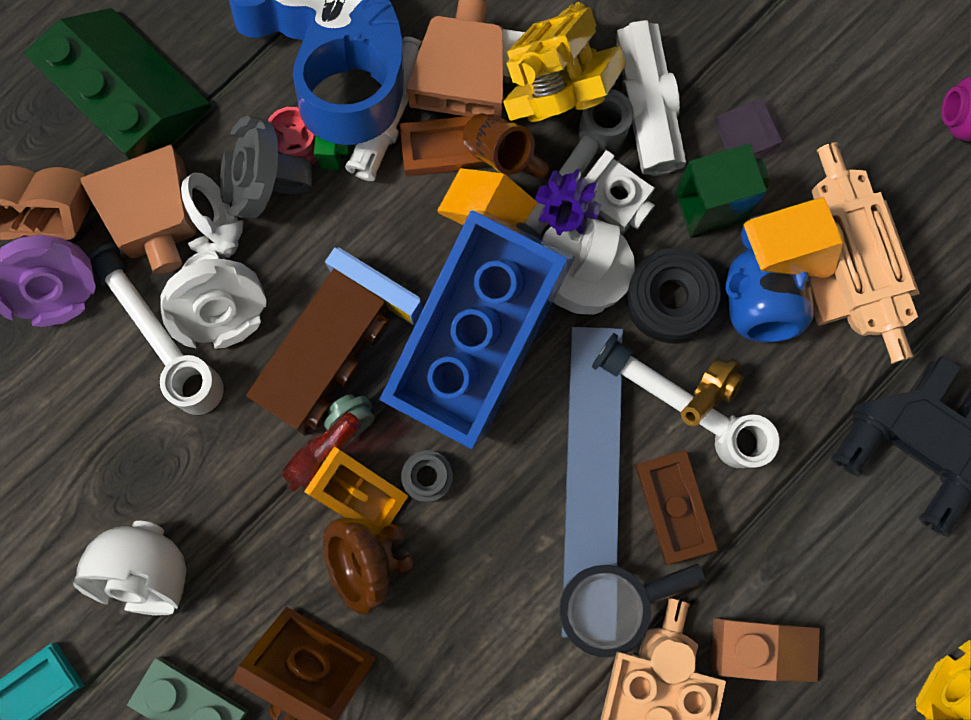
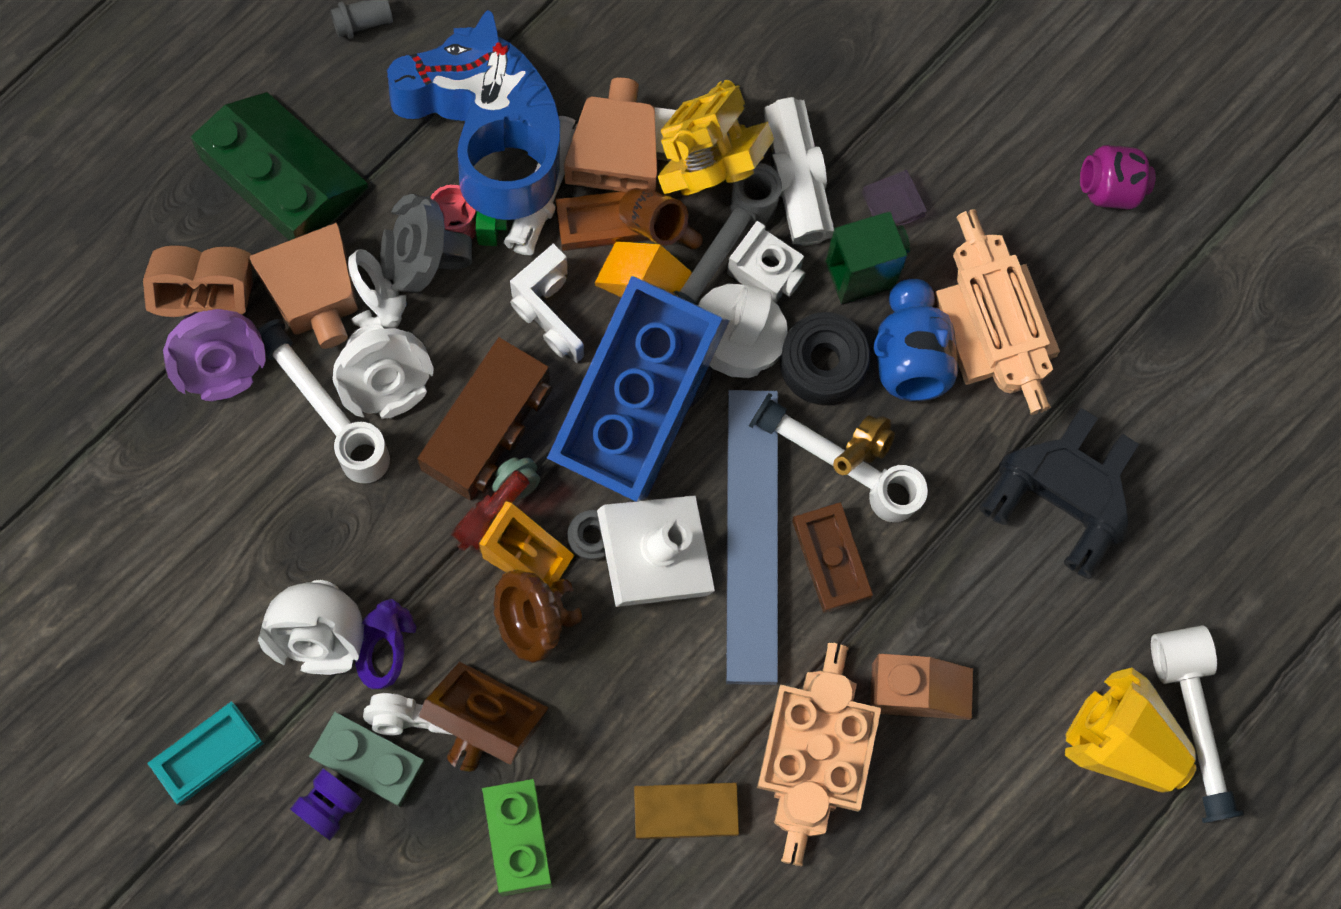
camera: 10 degrees left, 5 degrees down
light blue tile [325,247,423,325] -> none
dark purple gear [535,169,601,235] -> none
piece [559,563,706,657] -> none
light orange slope [743,197,843,278] -> none
none -> dark purple piece [355,599,417,689]
none -> white plate [363,693,452,735]
none -> white bracket [510,243,584,363]
none -> white tile [597,496,715,607]

